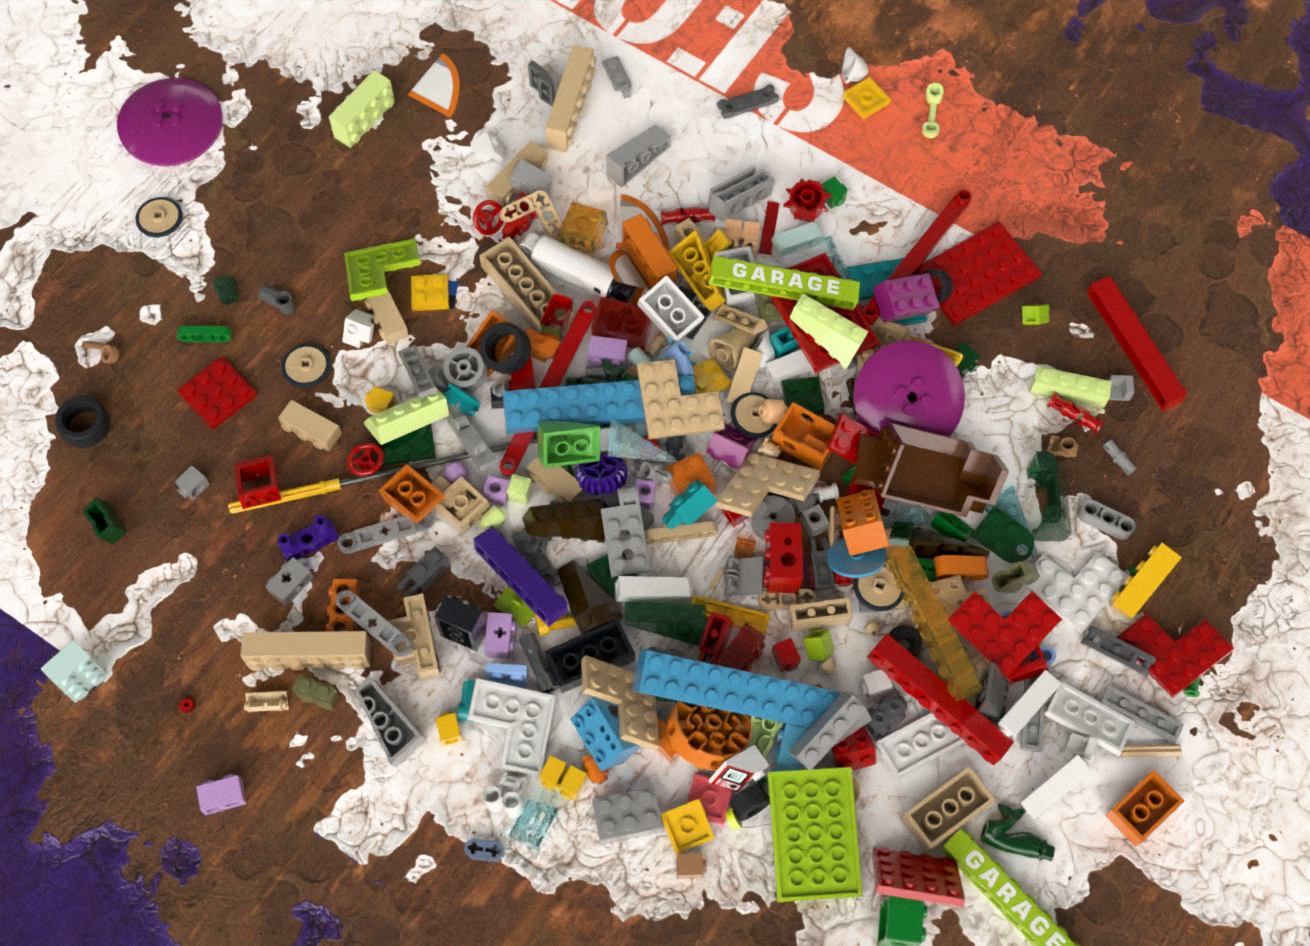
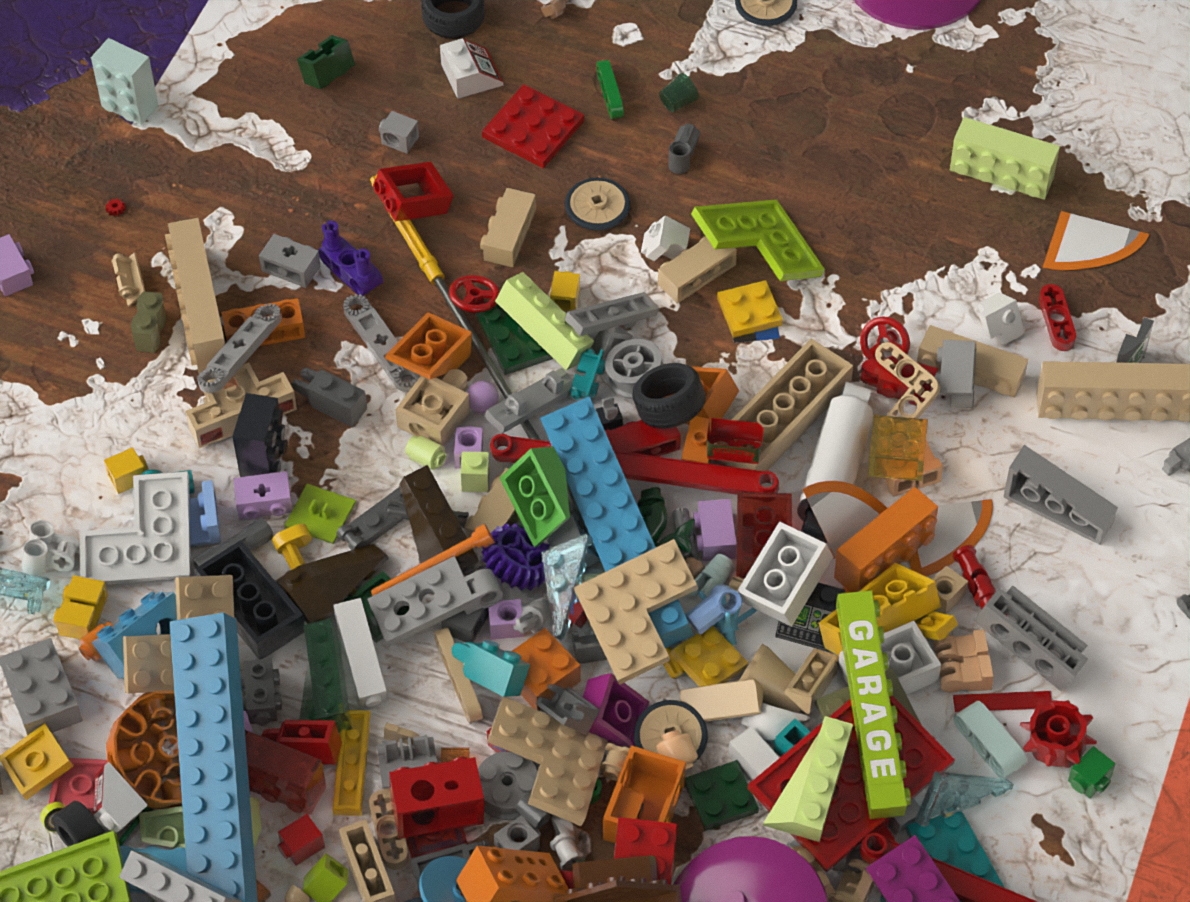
camera: 80 degrees right, 10 degrees down
light grey wedge [354,676,426,768] -> none
dark purple brick [473,527,567,627] -> none
none -> orange piece [371,523,495,596]
none -> white slope [440,38,503,99]
none -> dark grey hinge [536,684,600,734]
none -> red beam [1039,284,1076,351]

